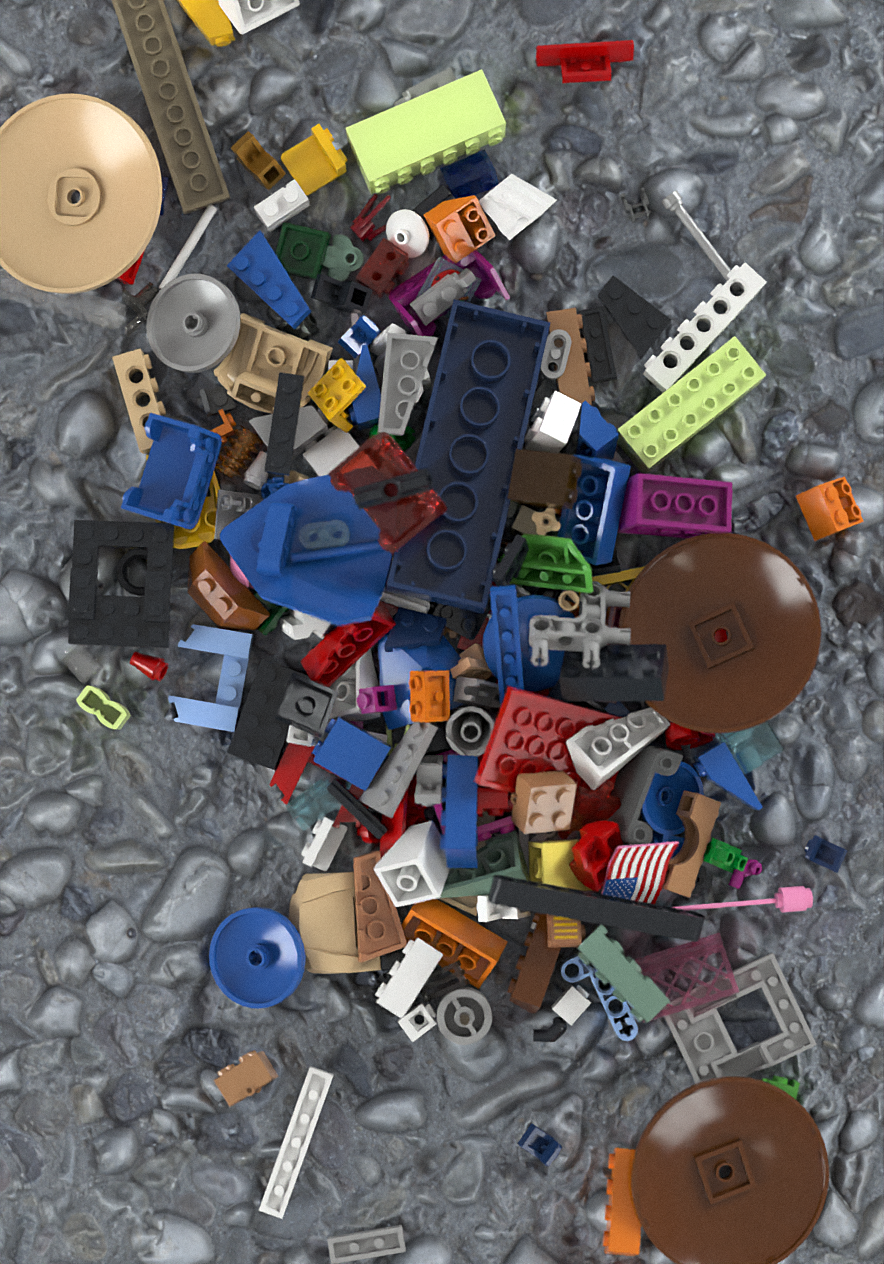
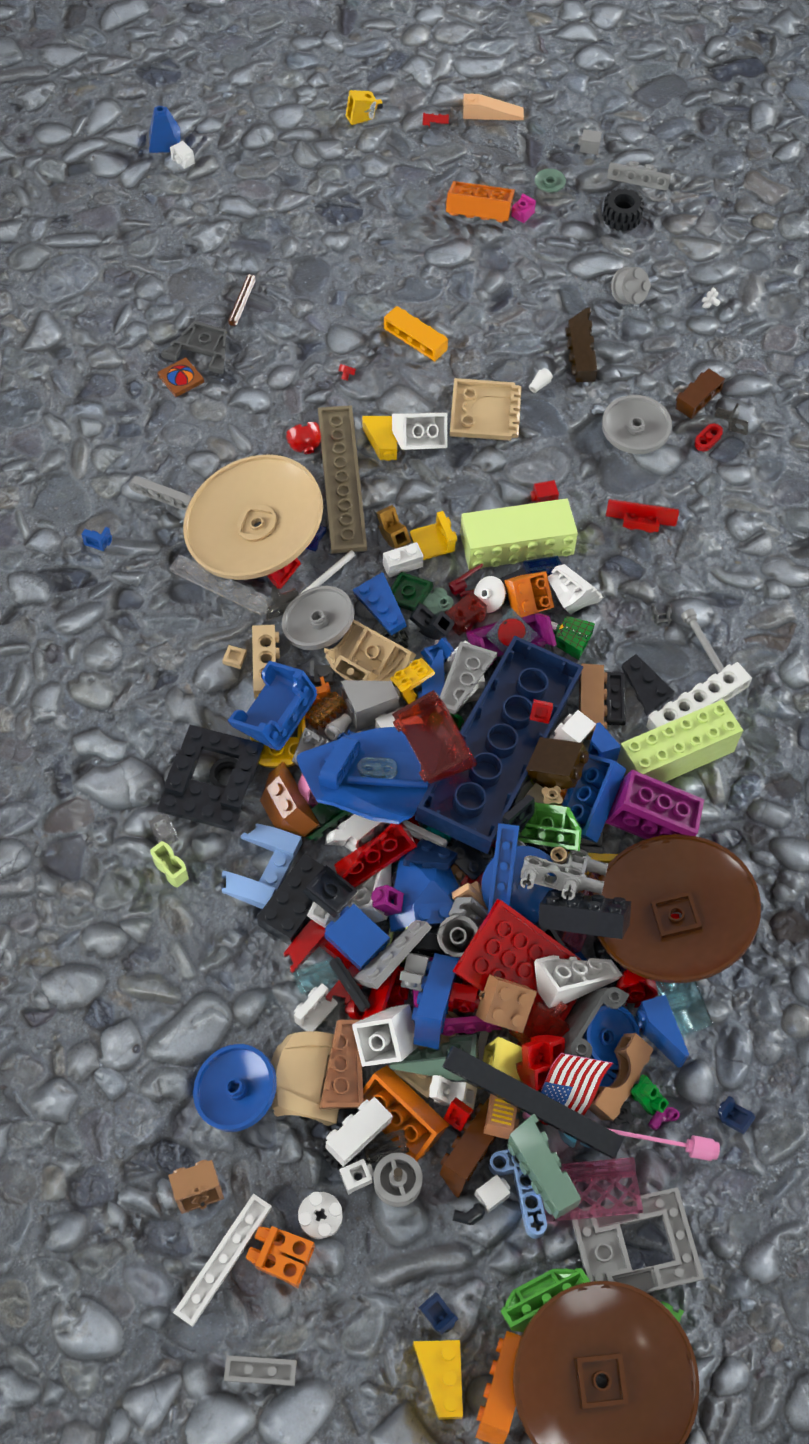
camera: 10 degrees right, 25 degrees down
red cone [130,651,169,681] -> none
black plate [264,372,305,476] -> none
black piece [353,468,433,510] -> none
orange bracket [409,670,450,722] -> none
light grey hinge [410,268,476,325] -> none
light grey plate [540,330,571,380] -> none
orange slope [796,476,864,541] -> none
none -> tan plate [222,645,247,669]
none -> orange hips [246,1226,315,1288]
none -> red cylinder [286,422,321,455]
none -> white plate [298,1192,343,1239]
none -> yellow wedge [413,1340,463,1420]
none -> red bracket [443,1097,473,1132]
none -> bright green wedge [501,1268,591,1332]
none -> red tile [530,699,553,724]
none -> red brick [531,480,559,503]
none -> green torso [551,616,595,660]

